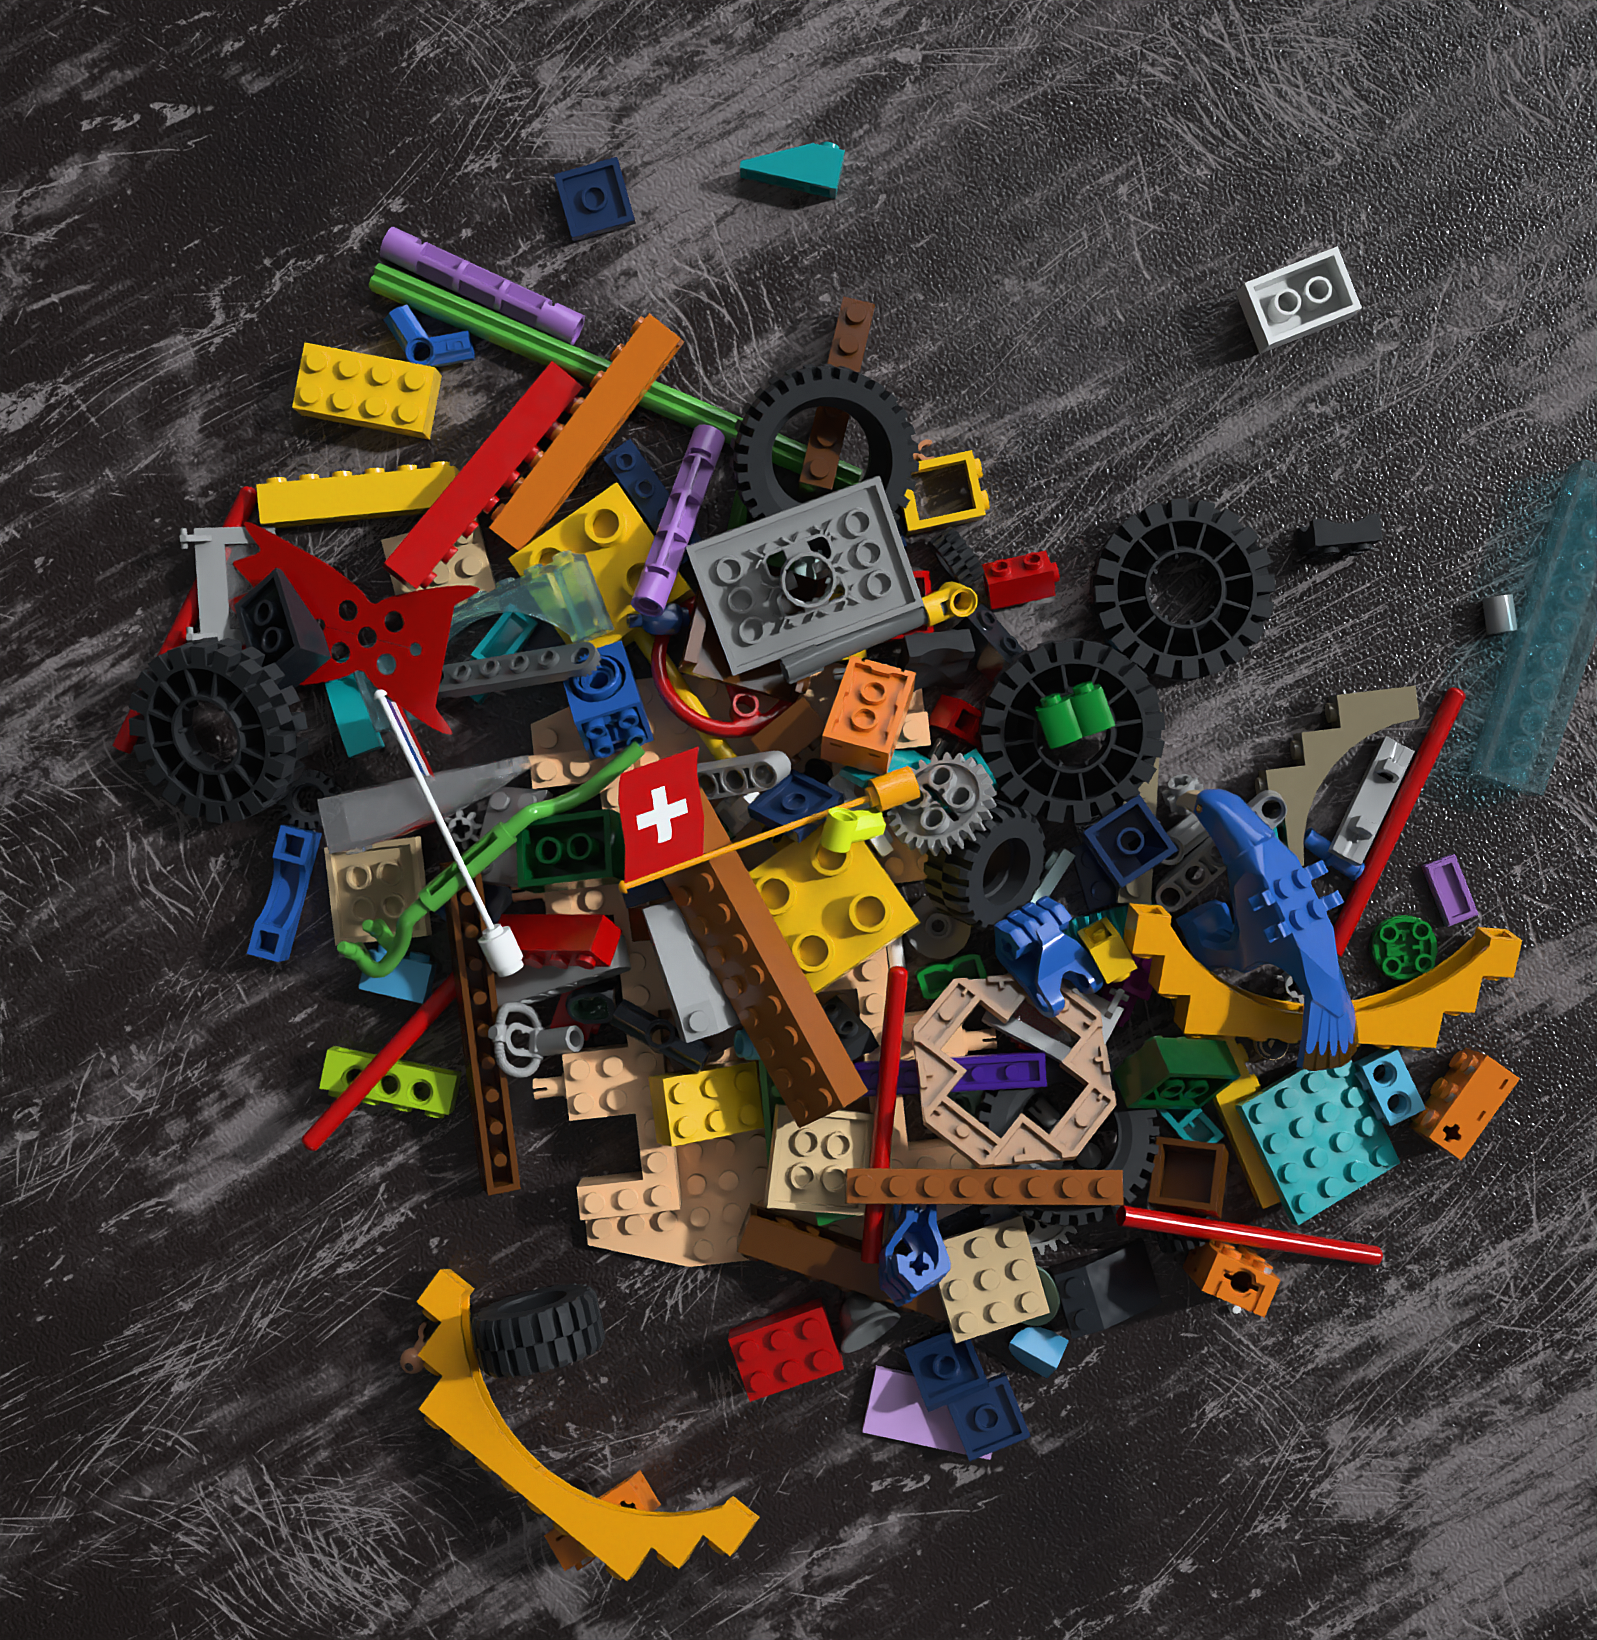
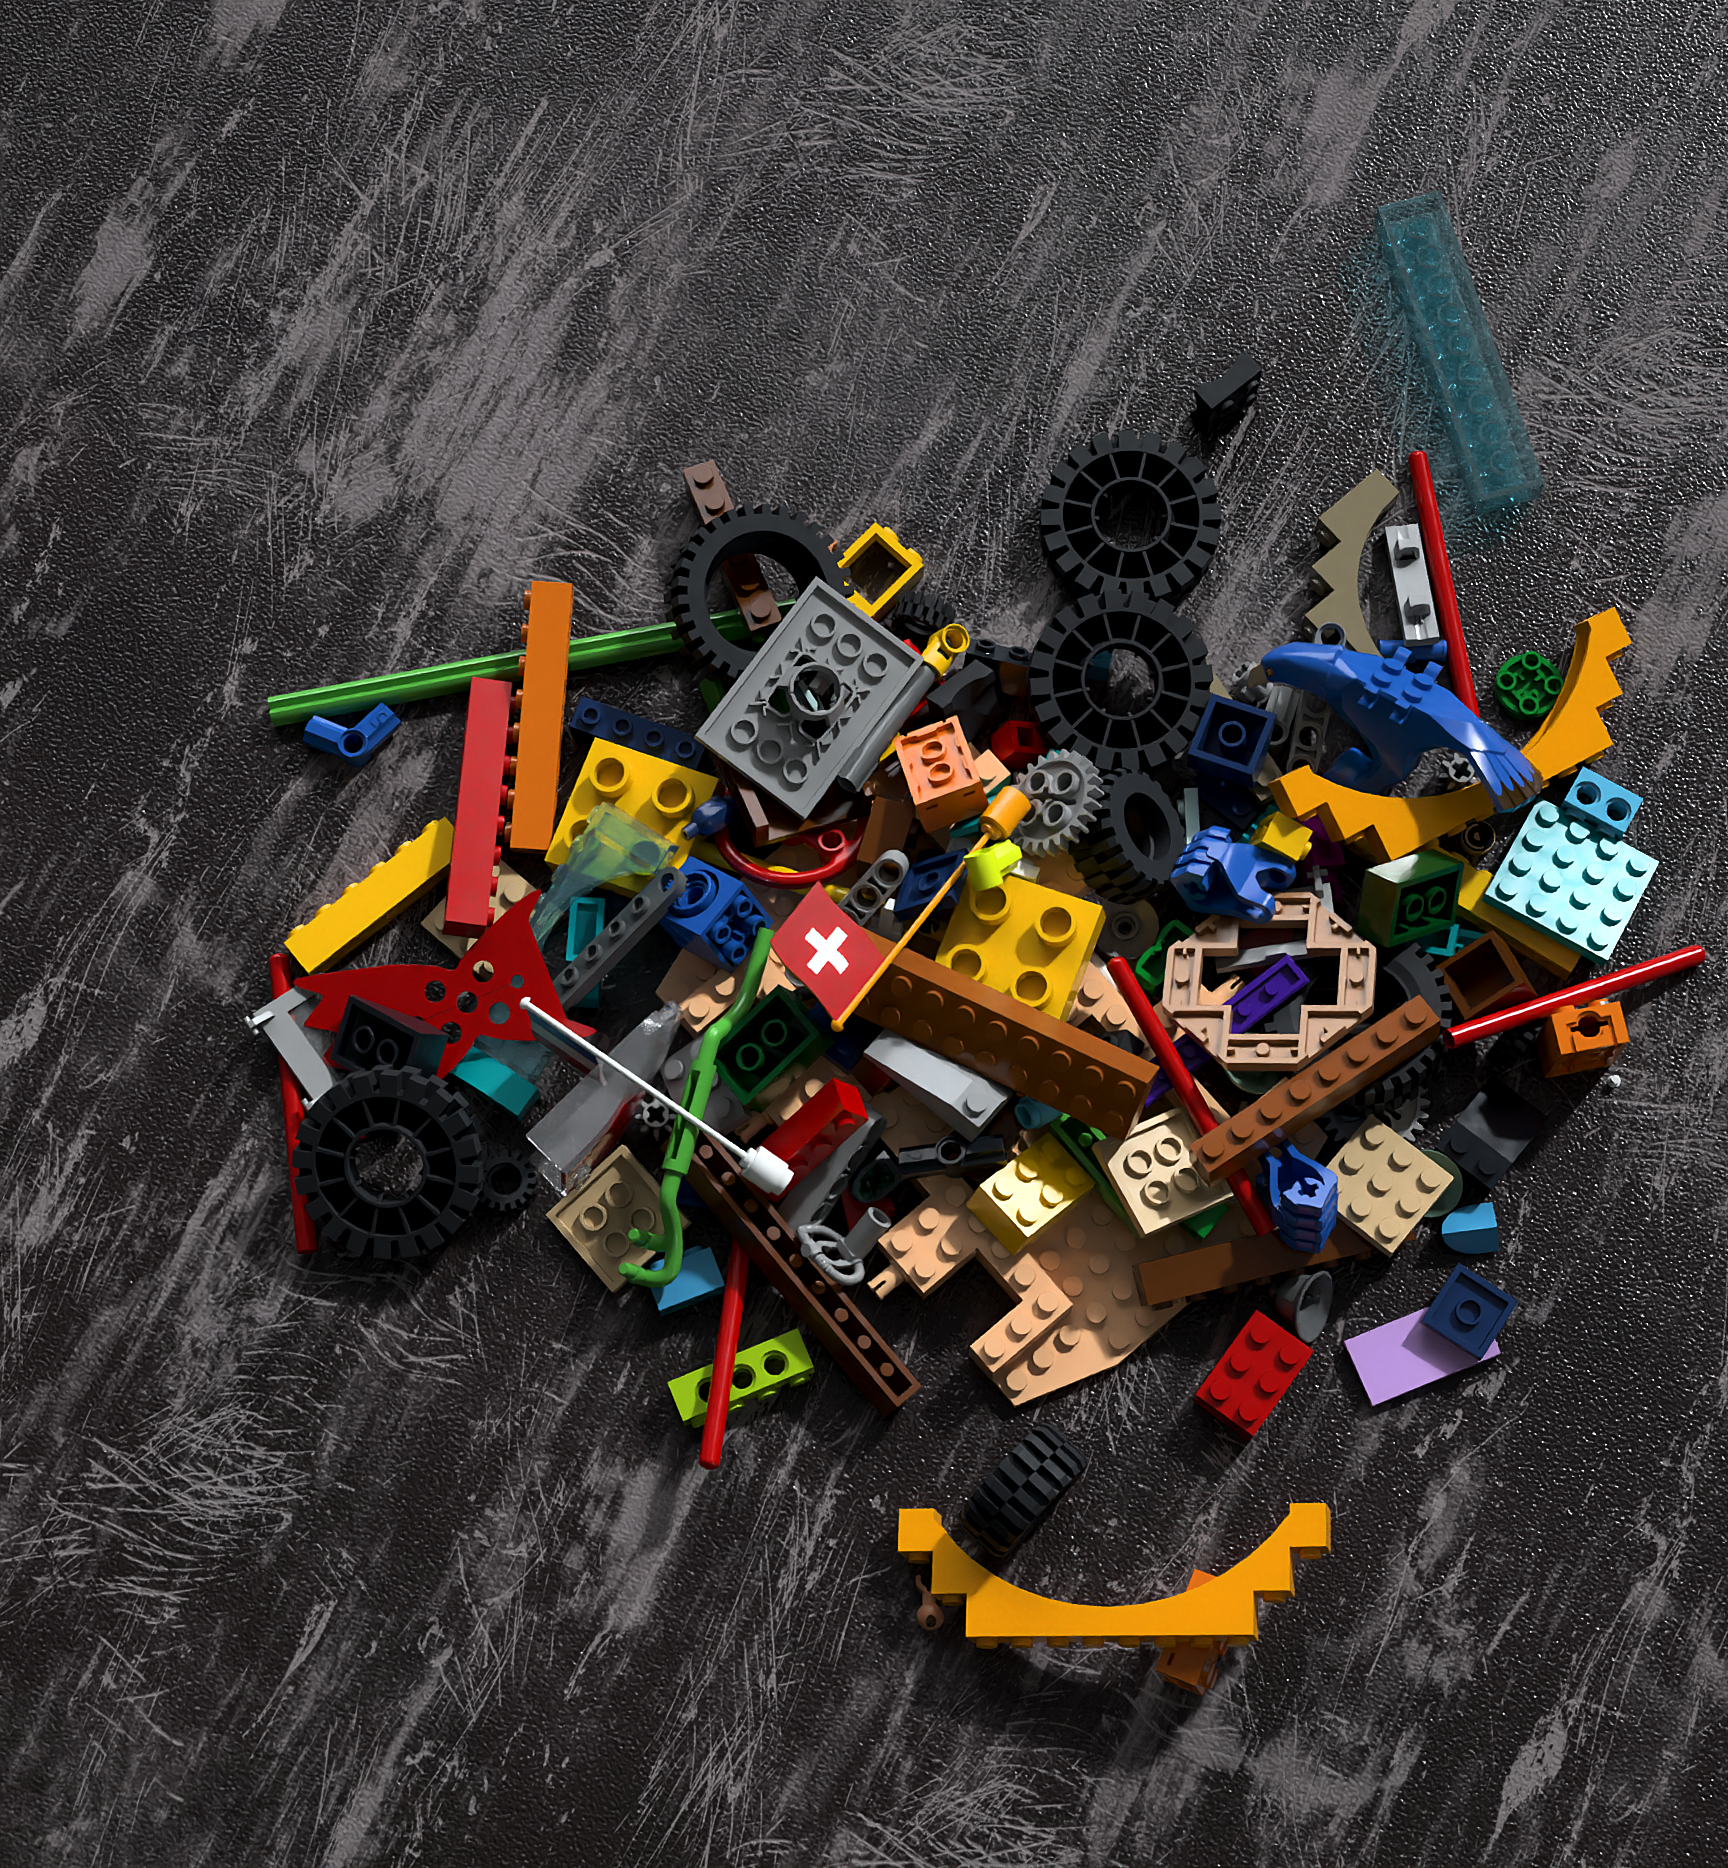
camera: 30 degrees left, 15 degrees down
blue arch [247,825,322,962] -> none
yellow brick [292,342,442,440] -> none
medium lavender piece [380,227,585,345] -> none
dark blue plate [554,157,636,241] -> none
medium lavender piece [631,424,725,617] -> none
teal slope [739,142,845,199] -> none
dark blue plate [904,1330,990,1412] -> none
red brick [982,550,1060,610] -> none
green brick [1035,681,1115,749] -> none
white brick [1236,246,1362,354] -> none
orange piece [1409,1048,1520,1161] -> none
medium lavender tile [1421,854,1479,927] -> none
light grey piece [1482,594,1518,635] -> none

